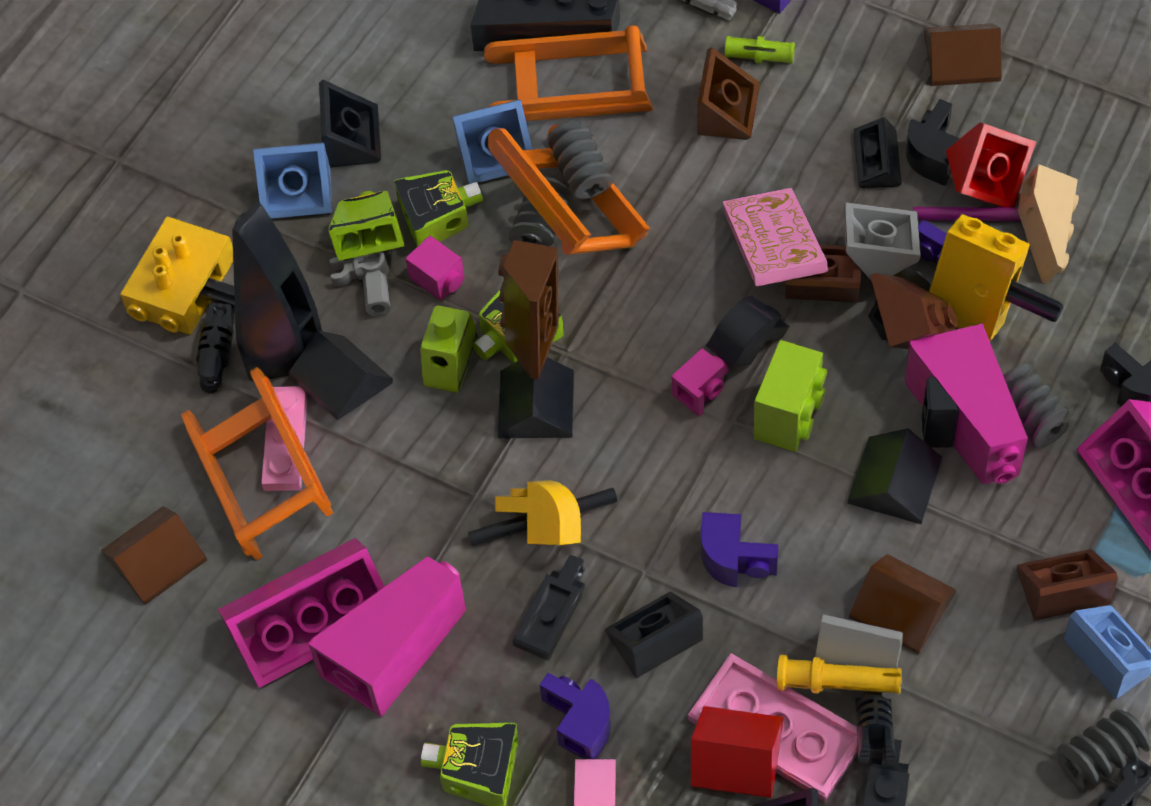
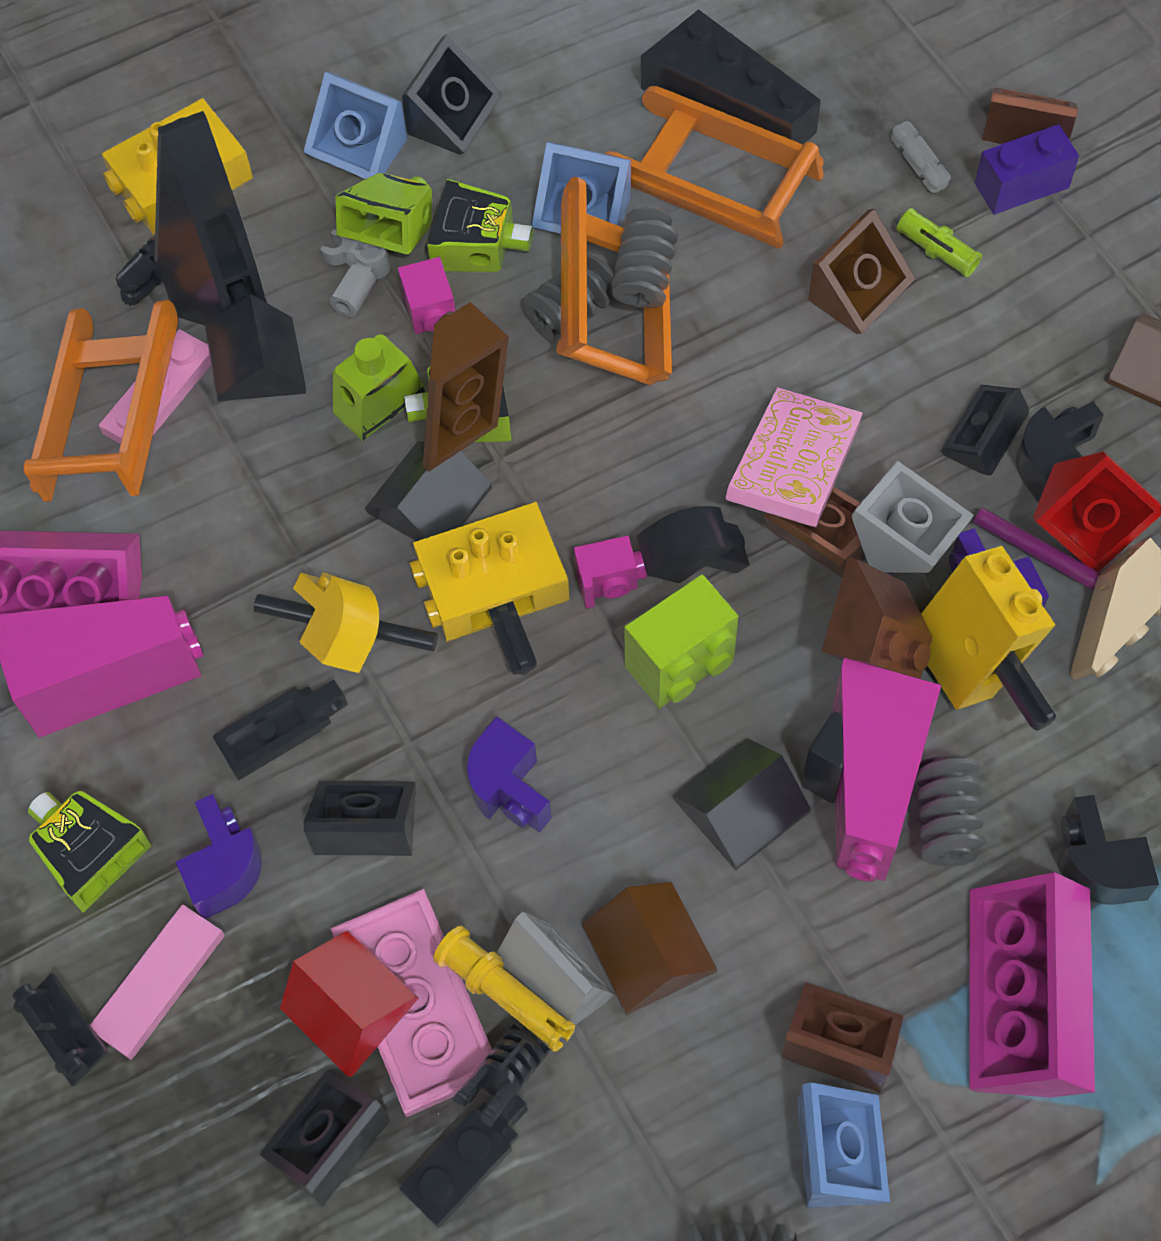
camera: 30 degrees right, 5 degrees up
none -> yellow piece [409,502,570,675]

